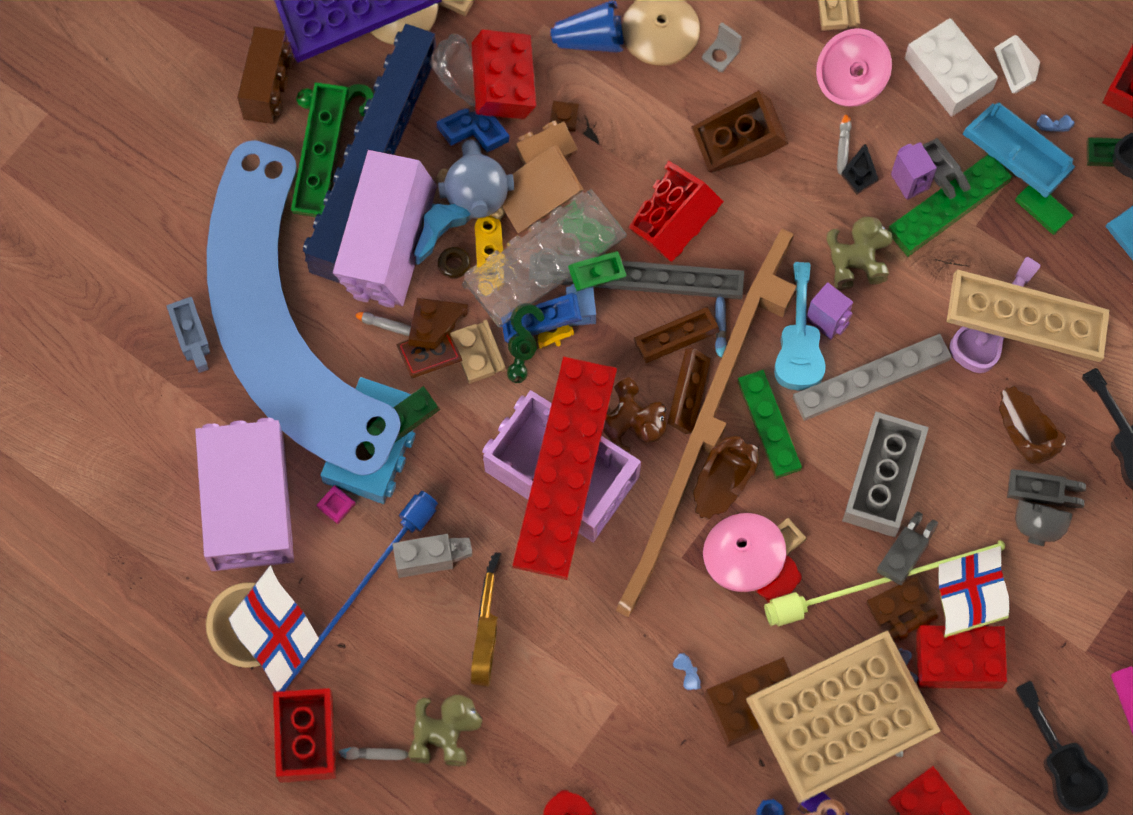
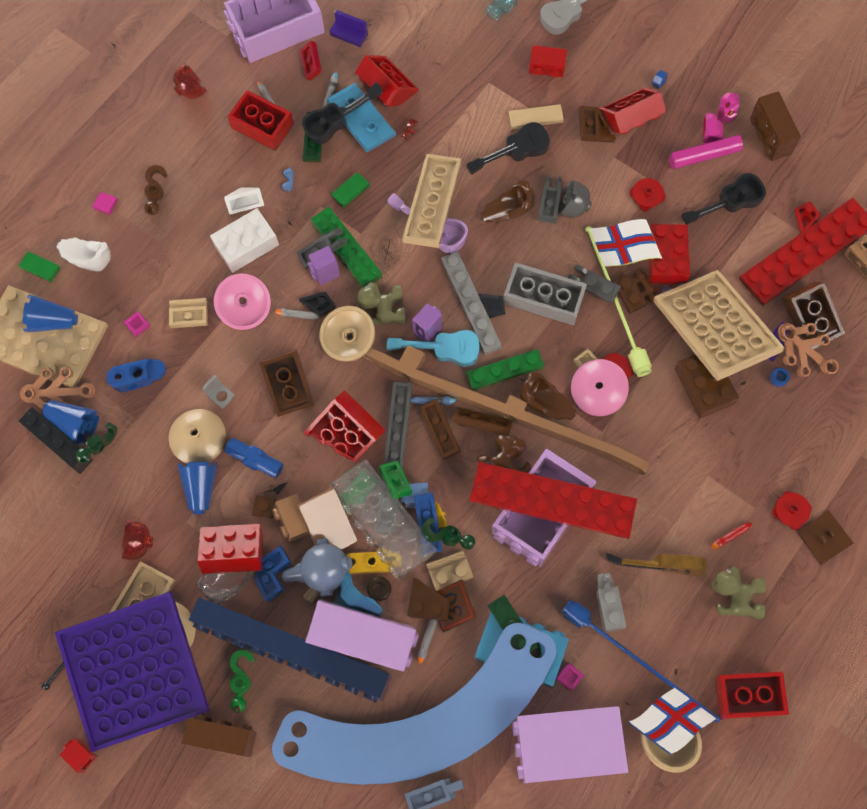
camera: 85 degrees left, 0 degrees up
green piece [291,82,349,217] -> none
light grey piece [338,747,408,760] -> none
medium blue piece [673,653,701,690] -> none
dark azure container [962,102,1076,198] -> none
none -> blue piece [224,438,284,479]
none -> tan dish [320,306,375,362]
none -> black piece [478,294,506,318]
none -> red piece [629,178,666,212]
none -> red piece [711,522,752,549]

